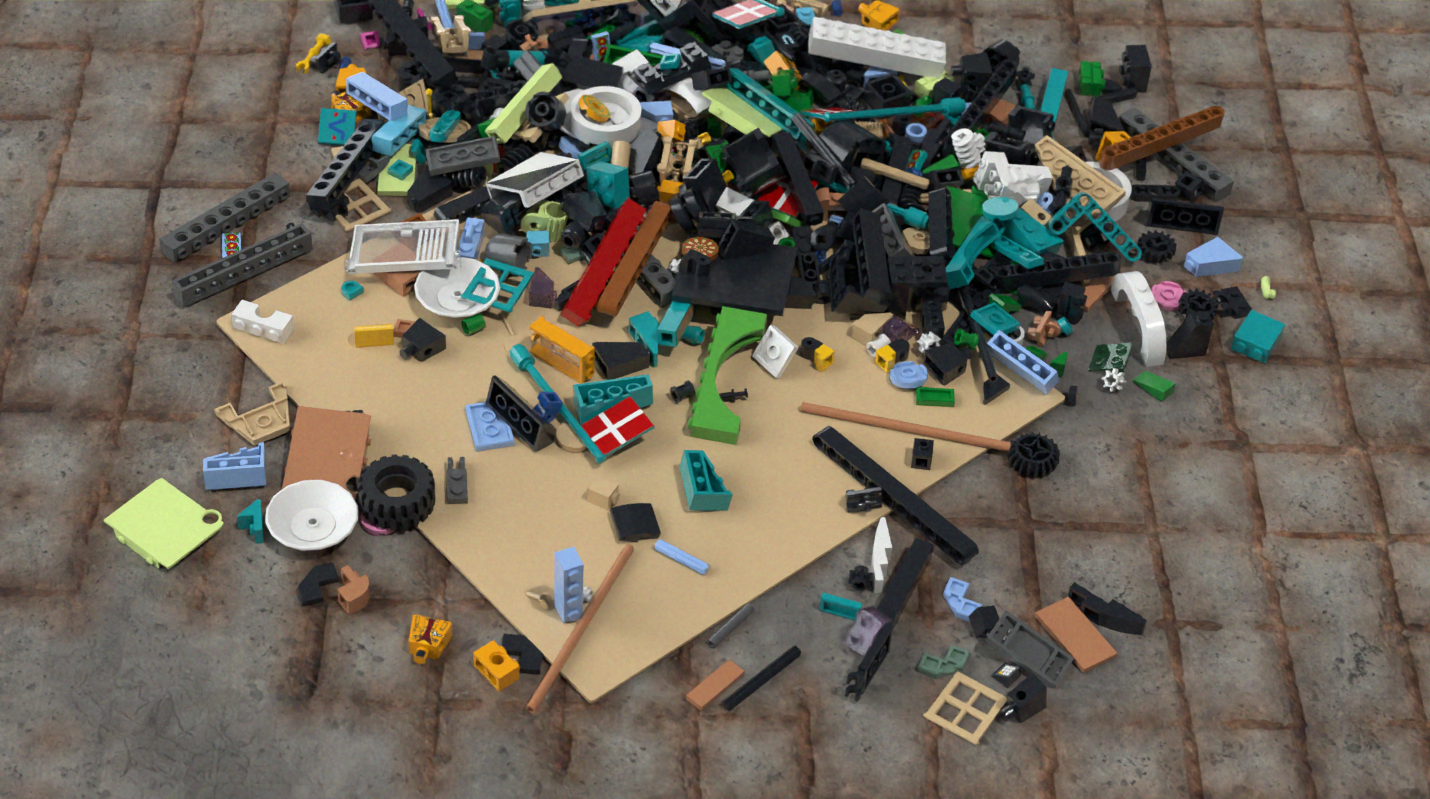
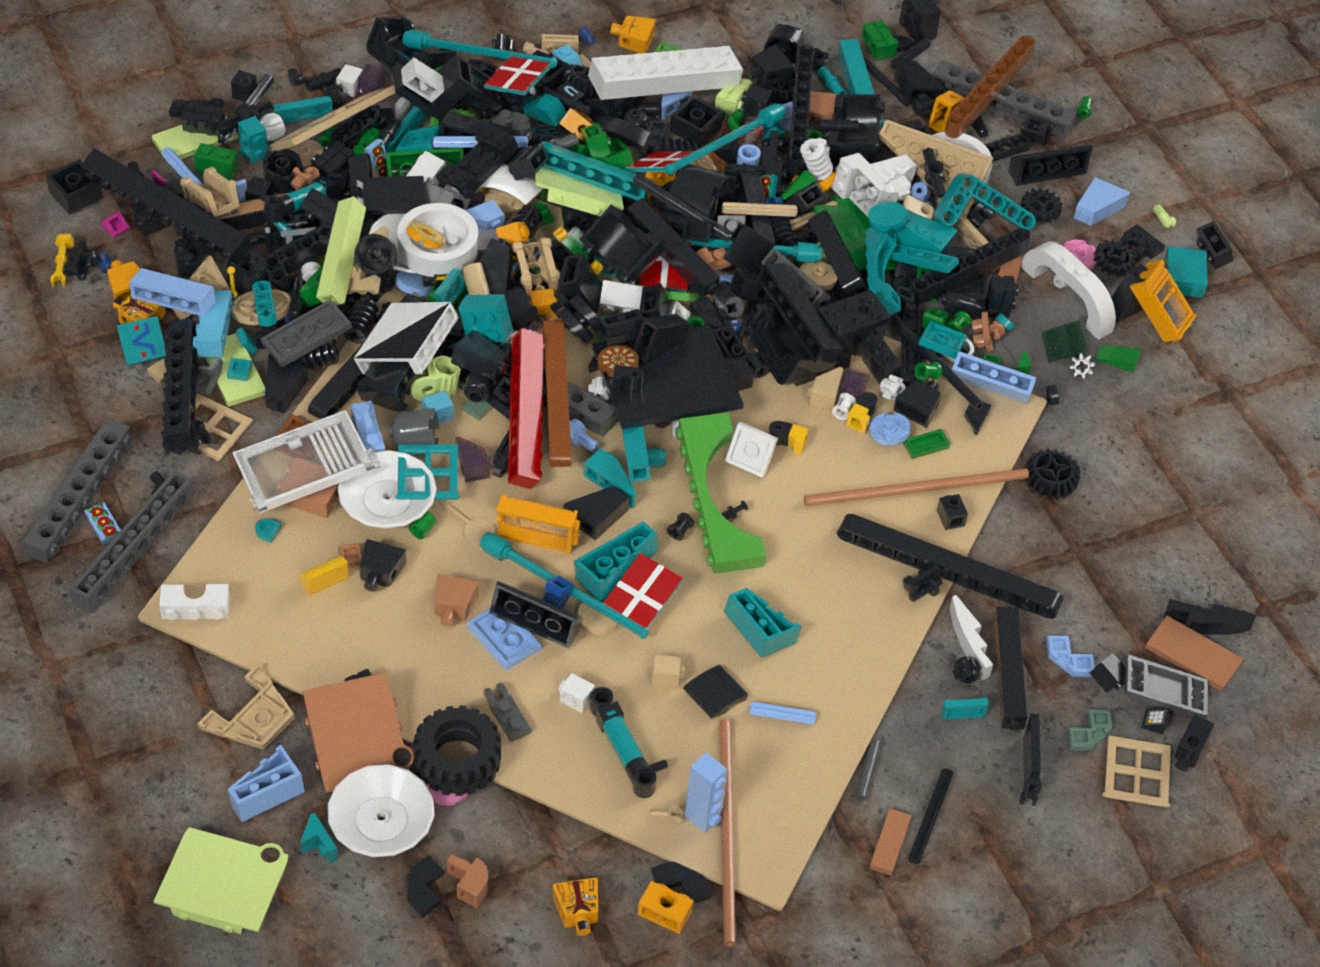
camera: 25 degrees left, 5 degrees up
teal tile [660,53,681,70] -> none
clear purple brick [845,606,892,657] -> none
none -> nougat torso [435,574,479,626]
none -> light blue axle [545,418,599,452]
none -> white brick [558,673,595,713]
none -> black piece [590,687,668,798]
none -> green bush [946,311,972,333]
none -> green pin [1077,96,1093,119]
none -> light orange door [1130,259,1196,342]
none -> black brick [1196,221,1233,269]

